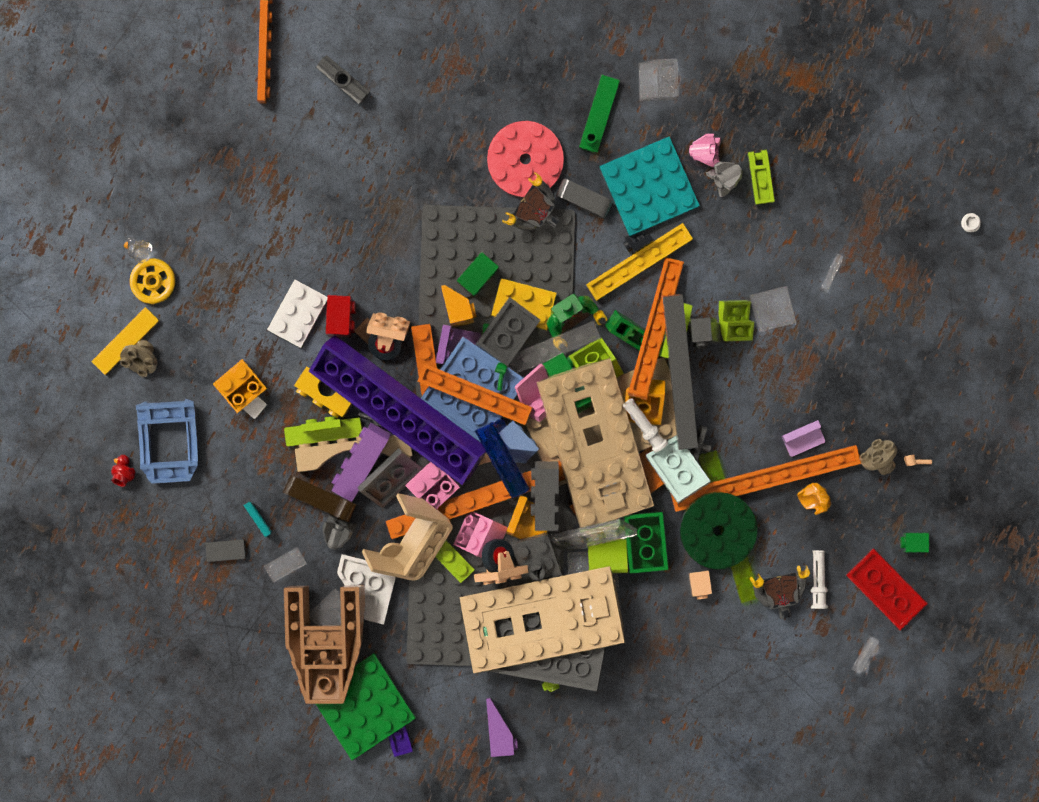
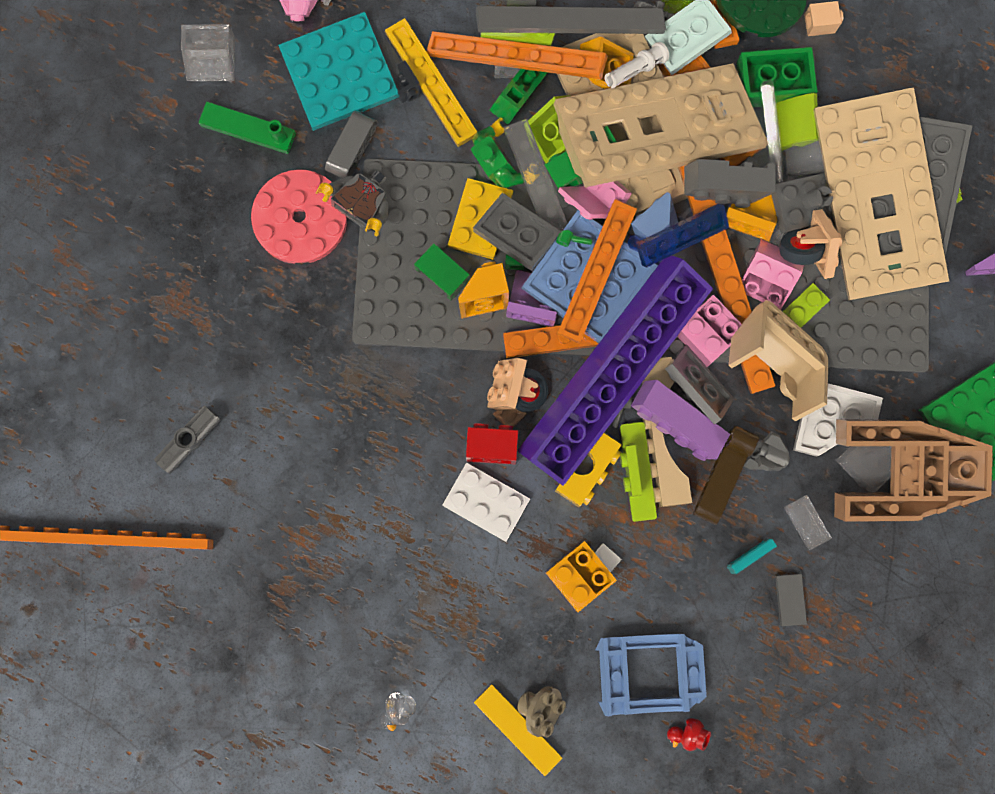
camera: 95 degrees left, 5 degrees down
yellow plate [130,258,175,304] -> none

